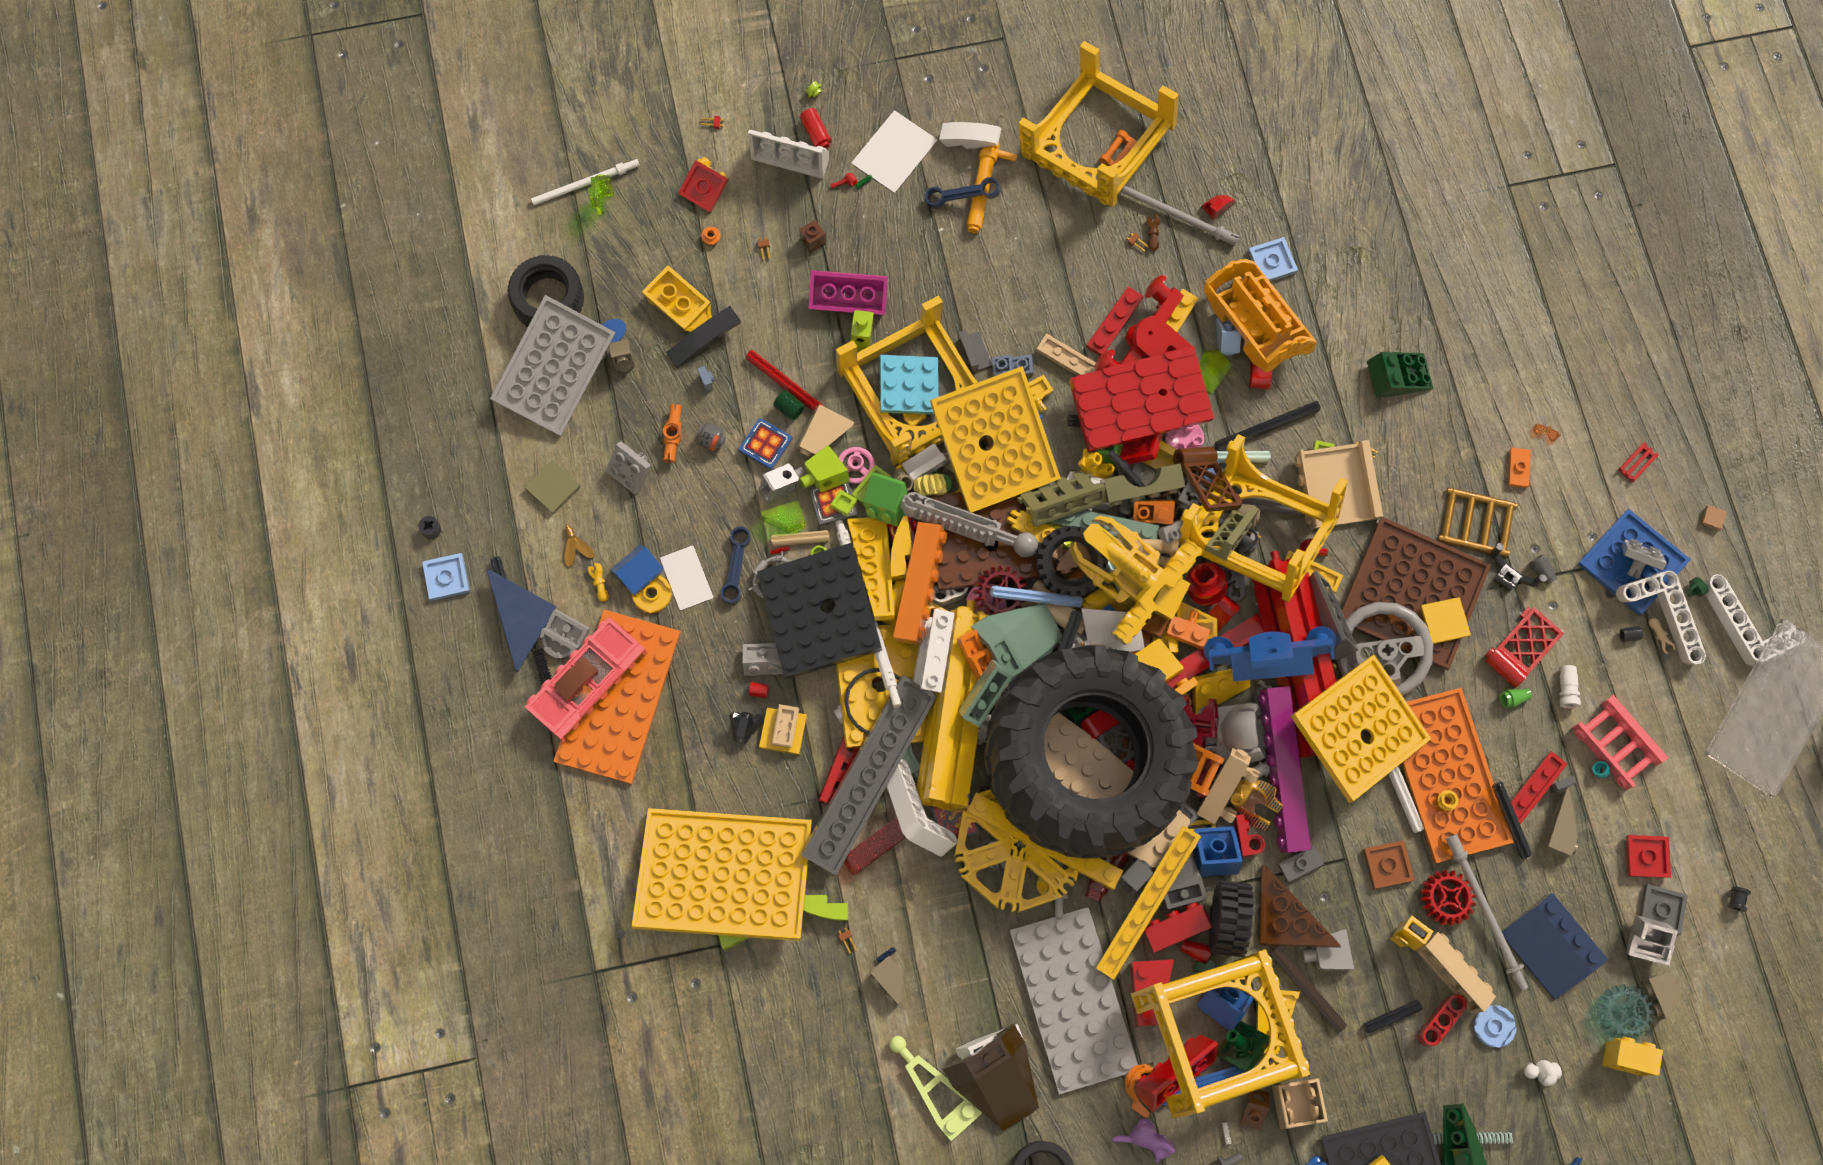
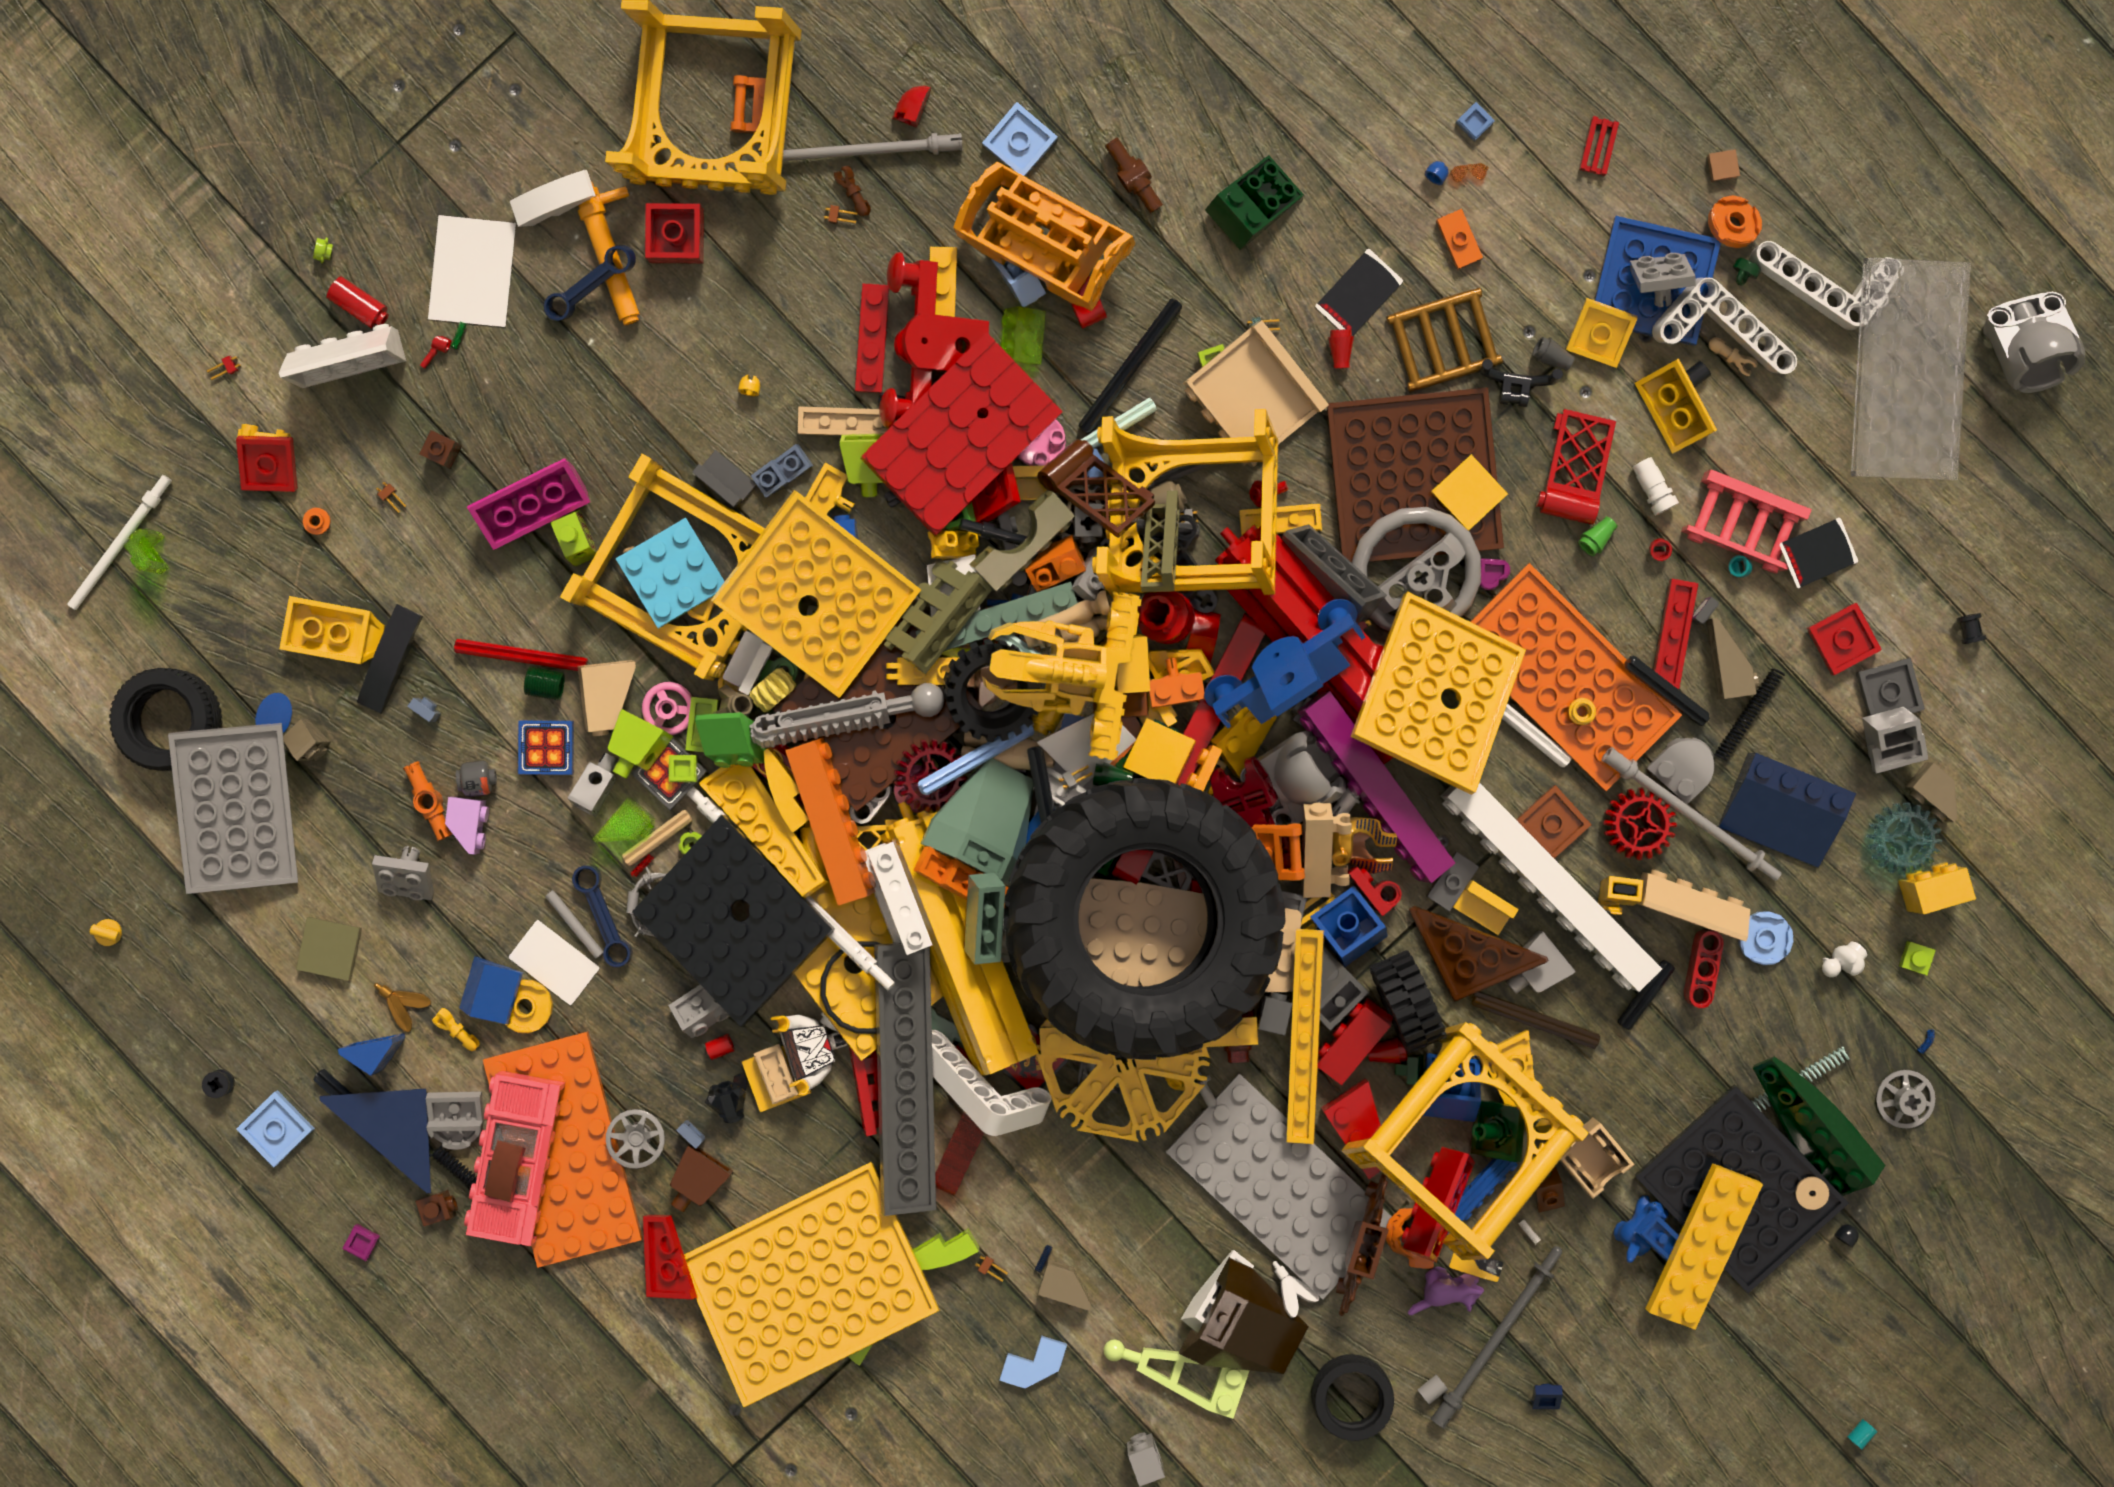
camera: 30 degrees left, 15 degrees up
none -> yellow plate [90,919,122,946]
none -> blue slope [338,1033,405,1076]
none -> magenta tile [342,1224,380,1261]
none -> reddish brown bracket [415,1190,458,1226]
none -> lavender slope [445,797,489,855]
none -> light grey bar [545,890,603,959]
none -> light grey wheel [606,1109,665,1169]
none -> red wing [643,1214,697,1300]
none -> red brick [645,203,704,264]
none -> reddish brown torso [670,1144,733,1212]
none -> sand blue tile [676,1120,705,1149]
none -> yellow hinge [738,375,760,396]
none -> torso [771,1015,847,1098]
none -> lime torso [840,434,883,497]
none -> light blue tile [999,1335,1067,1388]
none -> reddish brown pin [1105,137,1163,214]
none -> light grey brick [1127,1433,1165,1487]
none -> white piece [1273,1261,1319,1318]
none -> black sticker [1315,249,1403,336]
none -> red cone [1328,329,1354,368]
none -> reddish brown torso [1336,1172,1389,1316]
none -> blue hinge [1424,161,1449,185]
none -> white brick [1441,783,1662,992]
none -> yellow sticker [1449,1252,1503,1282]
none -> yellow panel [1453,880,1519,935]
none -> medium blue tile [1456,102,1495,142]
none -> magenta tile [1480,559,1510,591]
none -> yellow plate [1566,298,1638,368]
none -> yellow slope [1635,358,1717,454]
none -> light grey slope [1647,738,1714,804]
none -> red hinge [1649,538,1672,561]
none -> orange tile [1708,196,1762,248]
none -> black piece [1714,668,1785,761]
none -> black sticker [1779,518,1858,588]
none -> lime plate [1899,941,1936,975]

